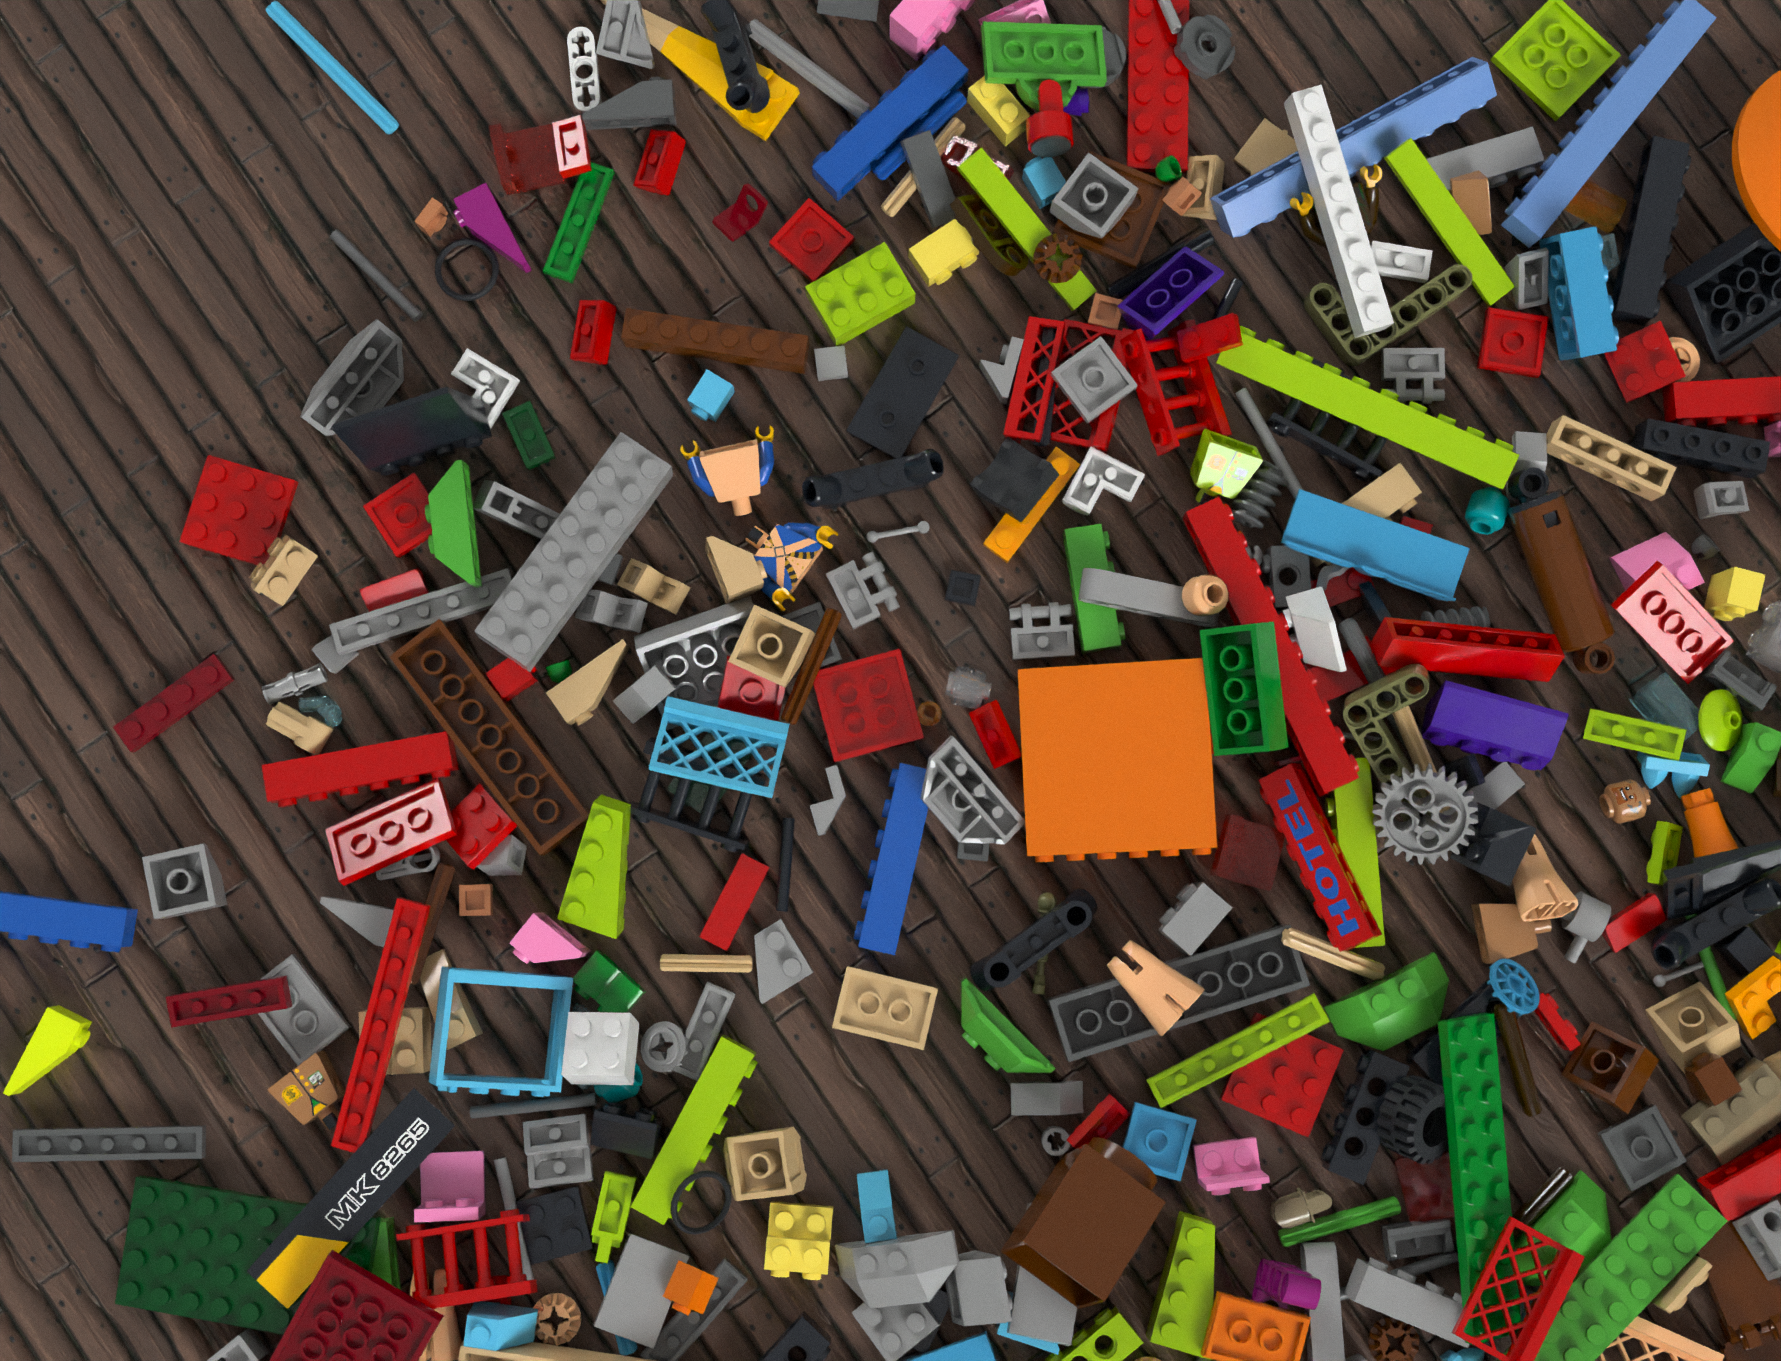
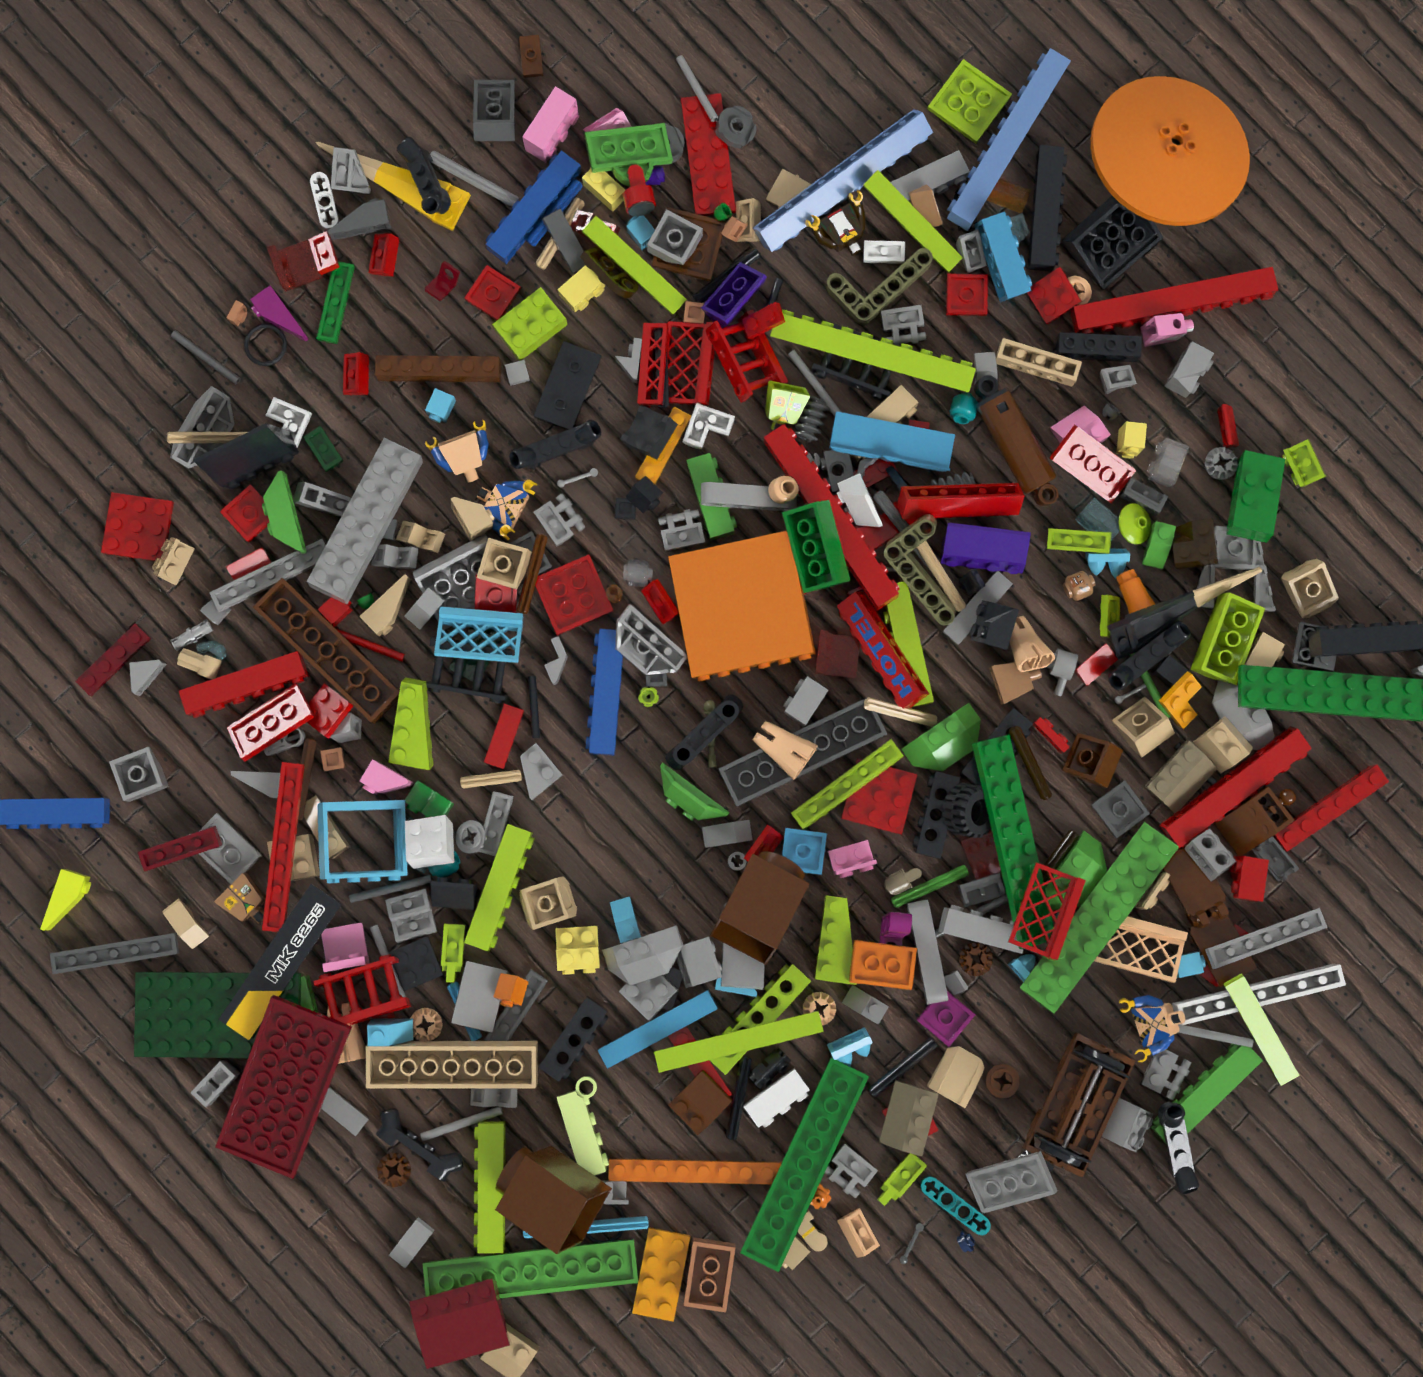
camera: 10 degrees left, 0 degrees up
medium azure axle [266,1,399,135] -> none
black tyre [671,1170,732,1235] -> none
tan plate [832,966,938,1050] -> none
reddish brown gear [1033,233,1083,283] -> none
light grey plate [1050,336,1138,424] -> none
white brick [1284,85,1394,338] -> none
light grey gear [1373,763,1478,865] -> none
dark azure wheel [1487,958,1540,1016] -> none
reddish brown slope [1684,1052,1742,1106] -> none
none -> light grey slope [129,660,167,696]
none -> tan slope [162,898,209,949]
none -> tan axle [167,432,247,443]
none -> red bar [337,629,405,662]
none -> black brick [626,476,663,514]
none -> lime plate [638,687,659,707]

